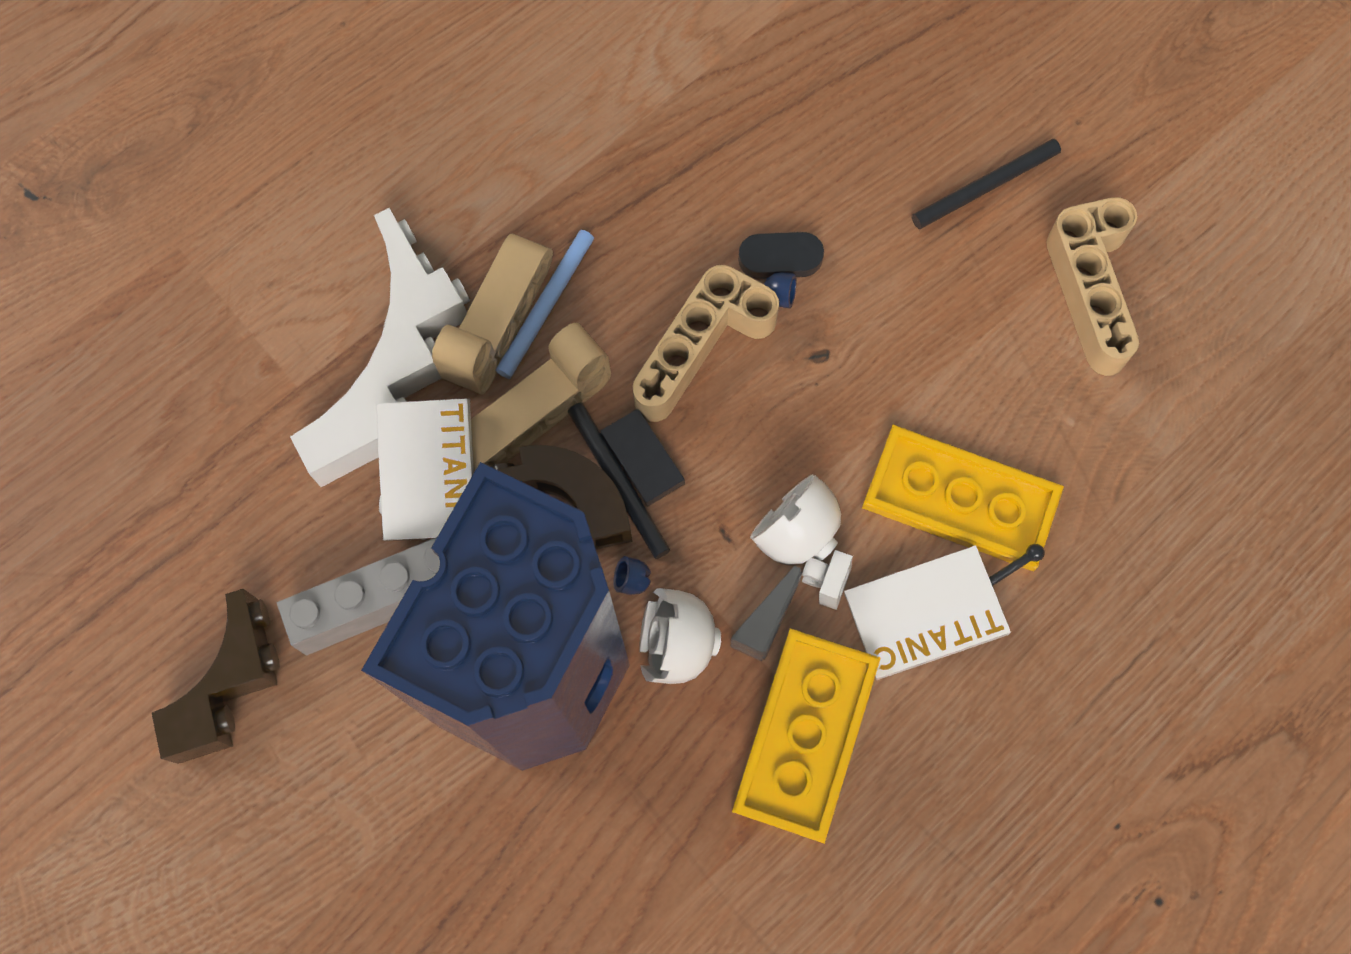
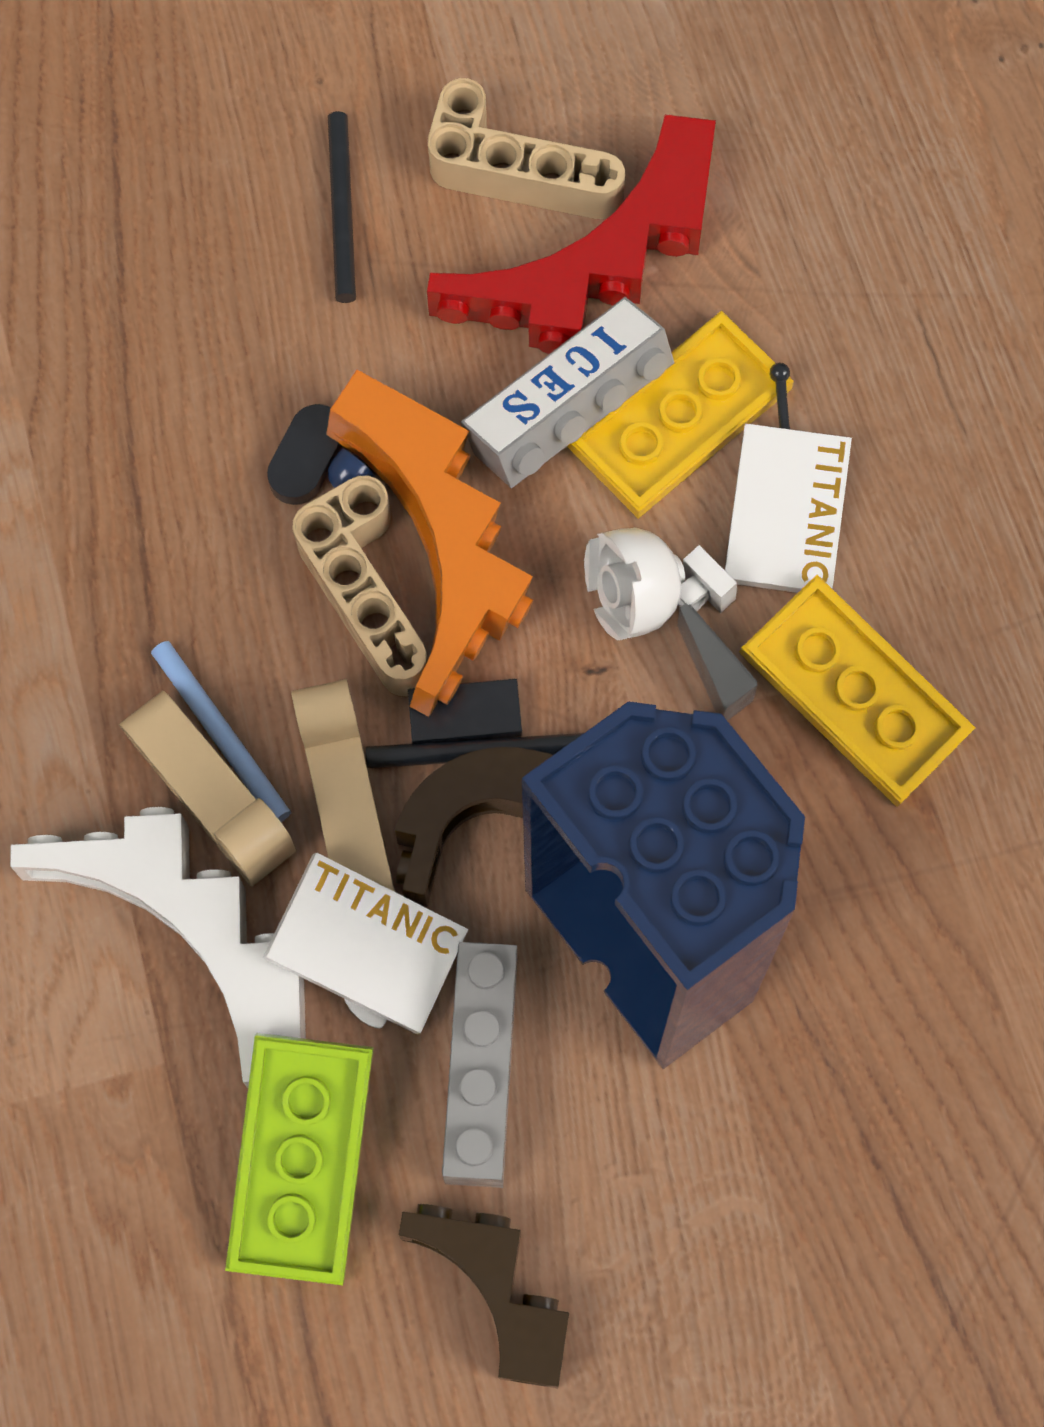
camera: 65 degrees left, 0 degrees up
none -> lime tile [225,1033,373,1286]
none -> orange arch [326,370,534,717]
none -> red arch [427,114,716,354]
none -> brick [461,297,674,489]

